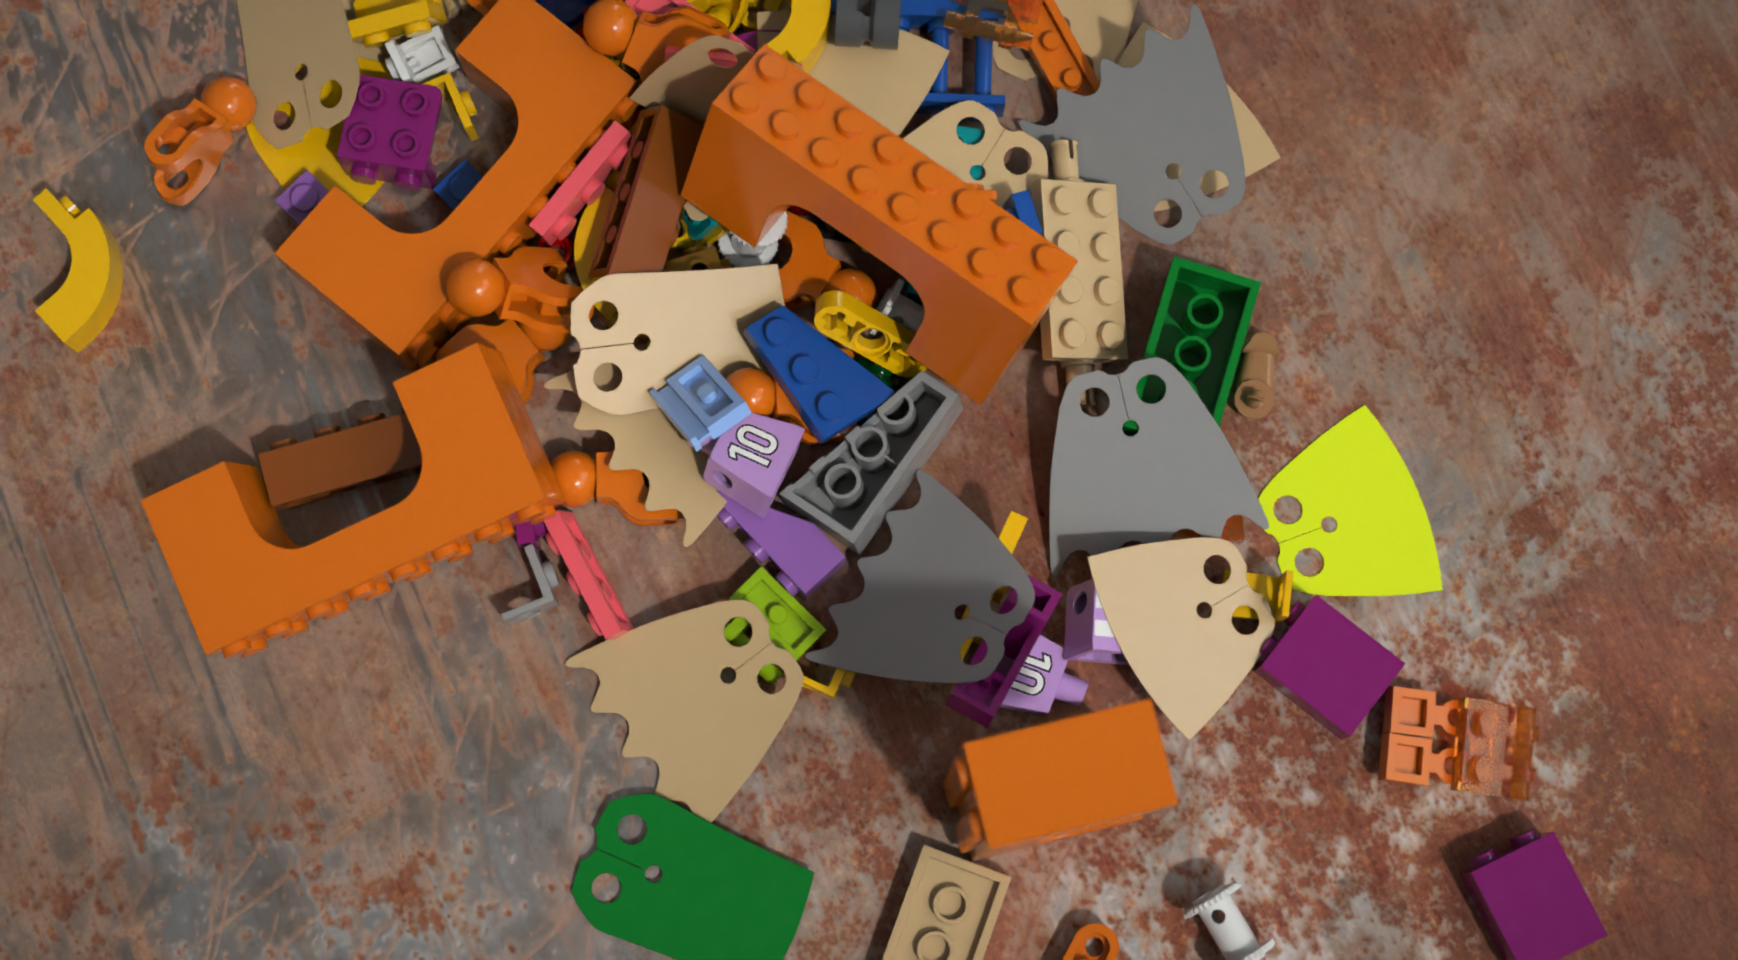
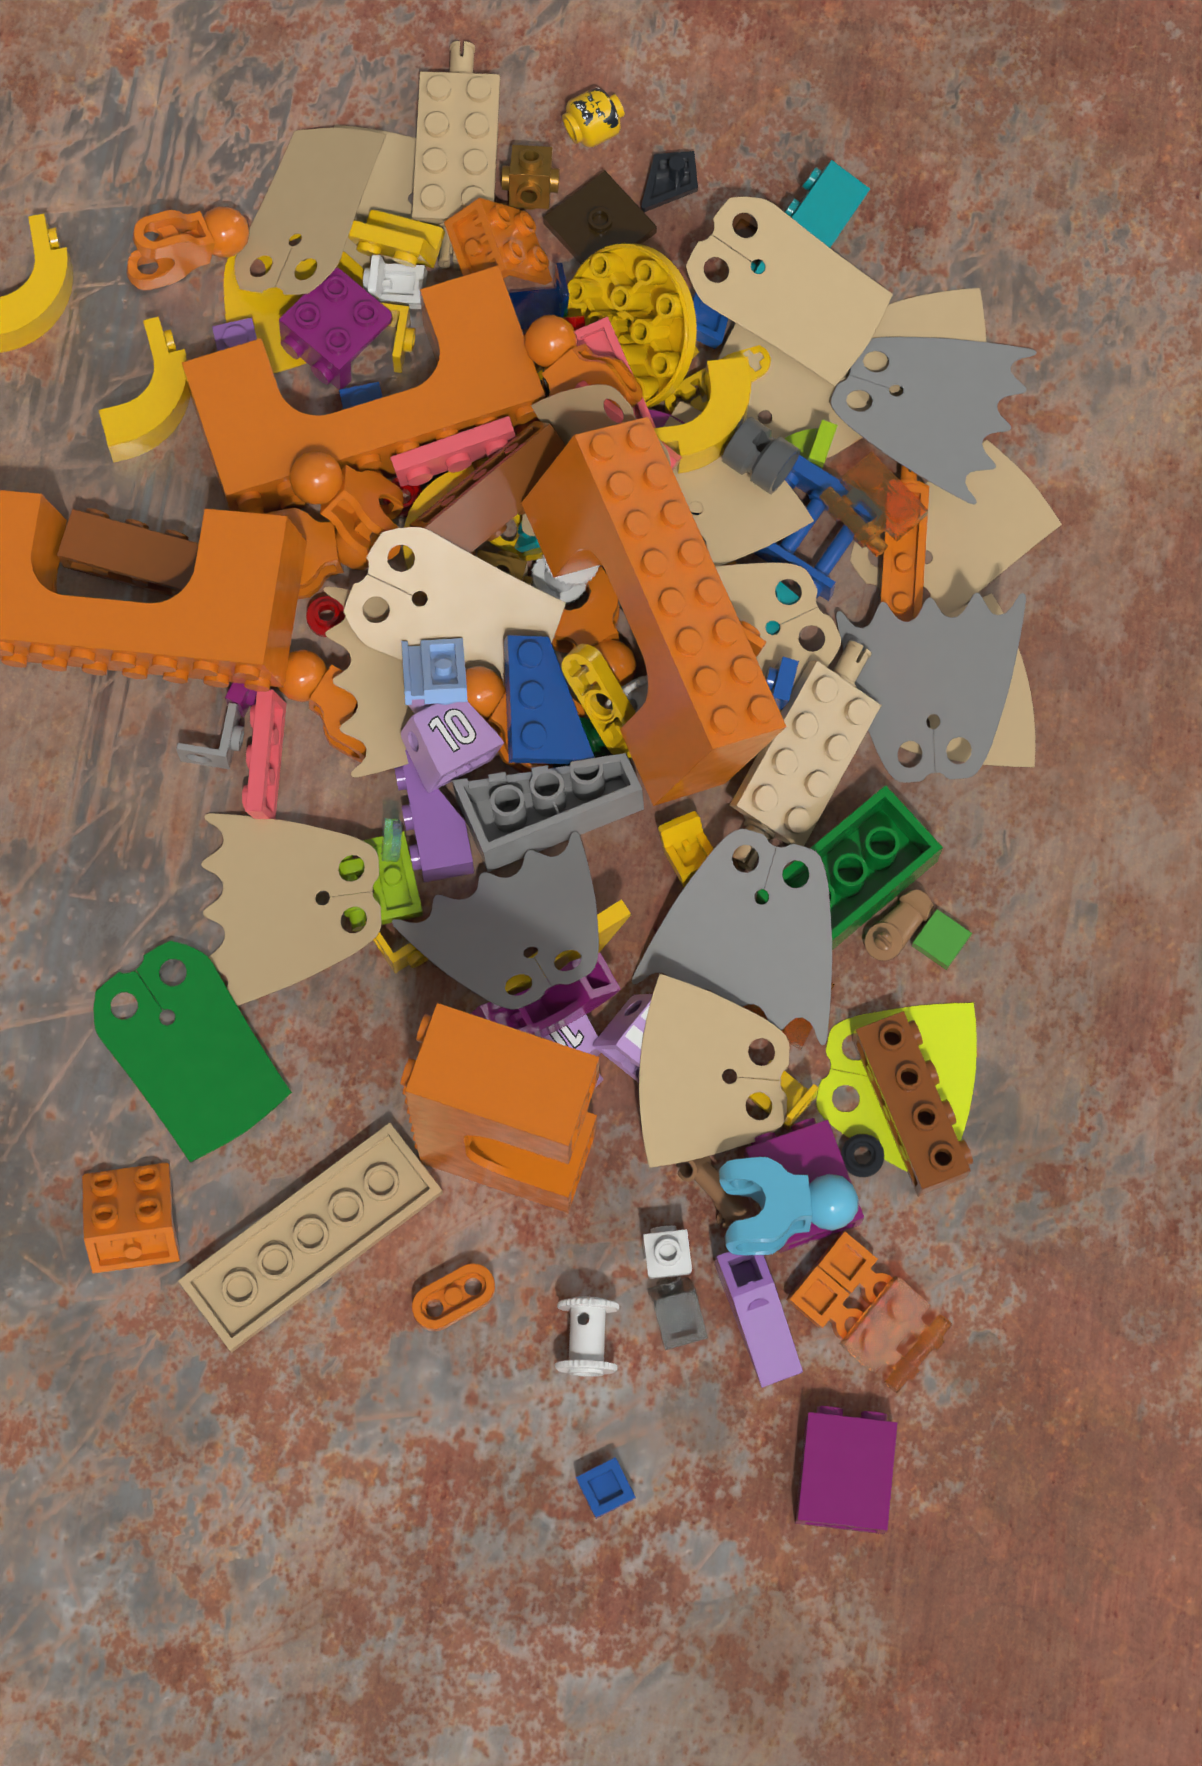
camera: 30 degrees right, 5 degrees down
none -> yellow arch [98,316,190,463]
none -> red plate [306,596,346,637]
none -> clear light blue tile [381,818,402,862]
none -> white bracket [642,1226,692,1279]
none -> clear smoke bracket [647,1276,708,1350]
none -> yellow bracket [658,811,713,887]
none -> medium nougat piece [677,1156,752,1228]
none -> medium lavender slope [714,1252,803,1388]
none -> medium azure piece [719,1157,859,1255]
none -> black plate [841,1134,884,1178]
none -> dark orange brick [852,1011,973,1197]
none -> bright green tile [912,909,972,970]

